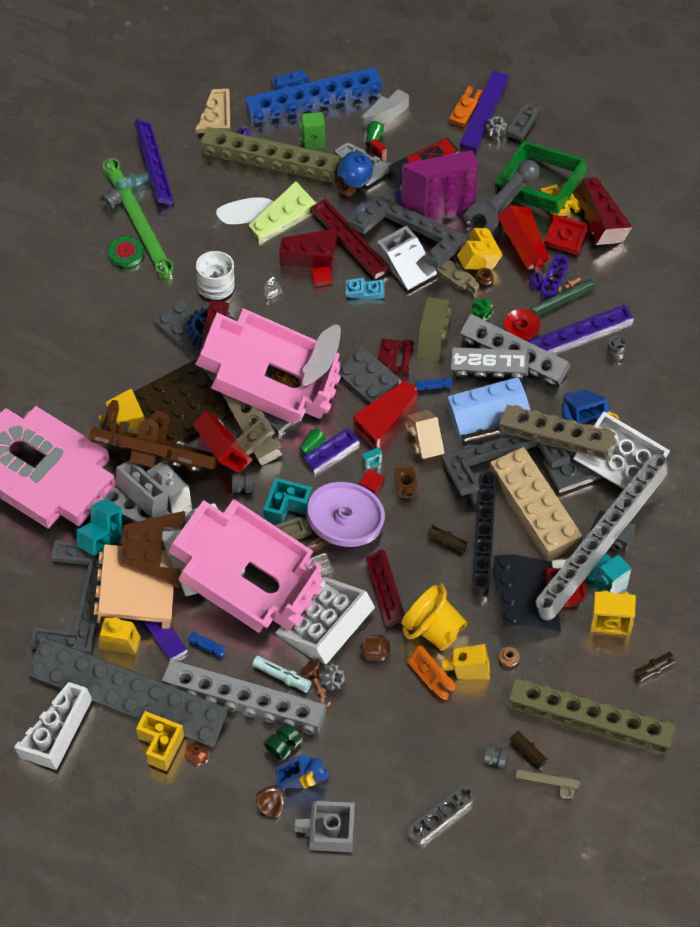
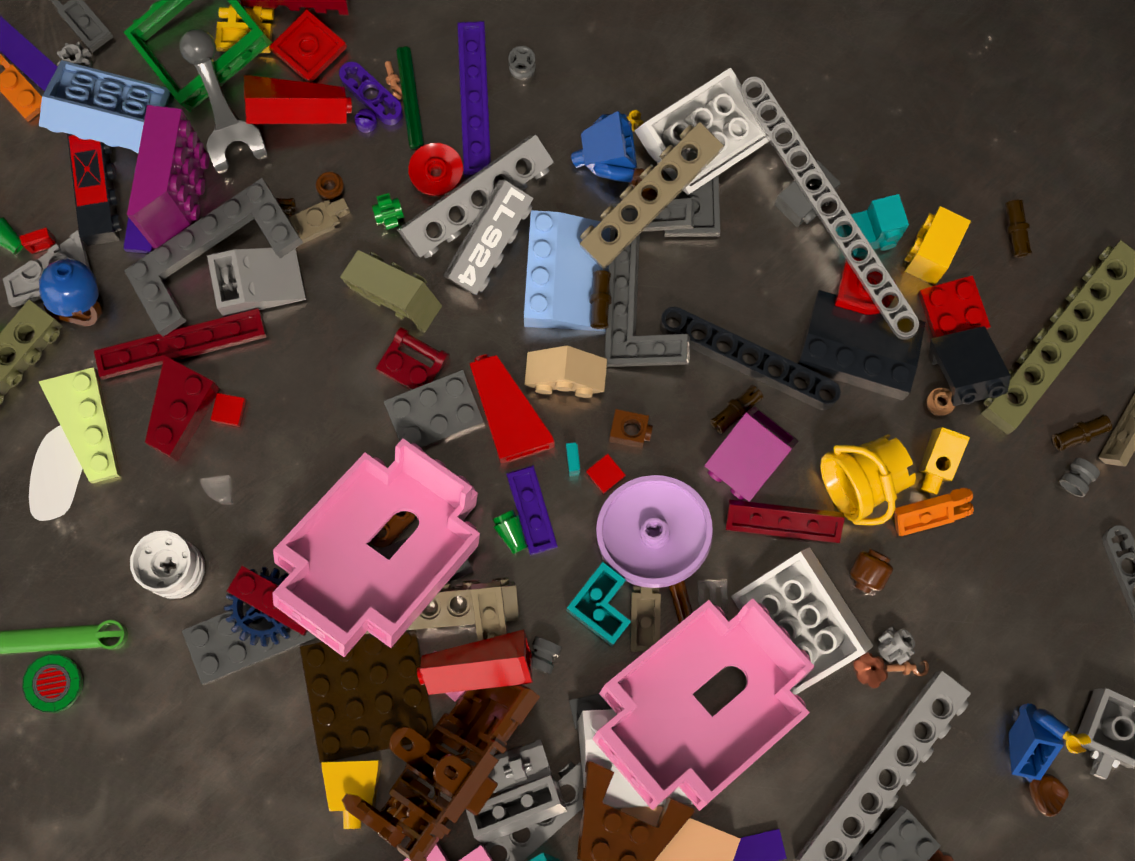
camera: 70 degrees left, 20 degrees up
blue axle [188,632,226,658] -> none
light aqua pin [252,656,312,693] -> none
dark green wheel [263,722,302,762] -> none
white sticker [302,325,341,386] -> none
medium azure slope [346,278,384,299] -> none
blue axle [415,377,452,391] -> none
yellow brick [457,228,503,270] -> none
tan brick [489,447,583,561] -> none
none -> light blue slope [39,60,171,153]
none -> magenta slope [704,406,798,502]
none -> red plate [918,275,991,338]
none -> black panel [929,326,1011,406]

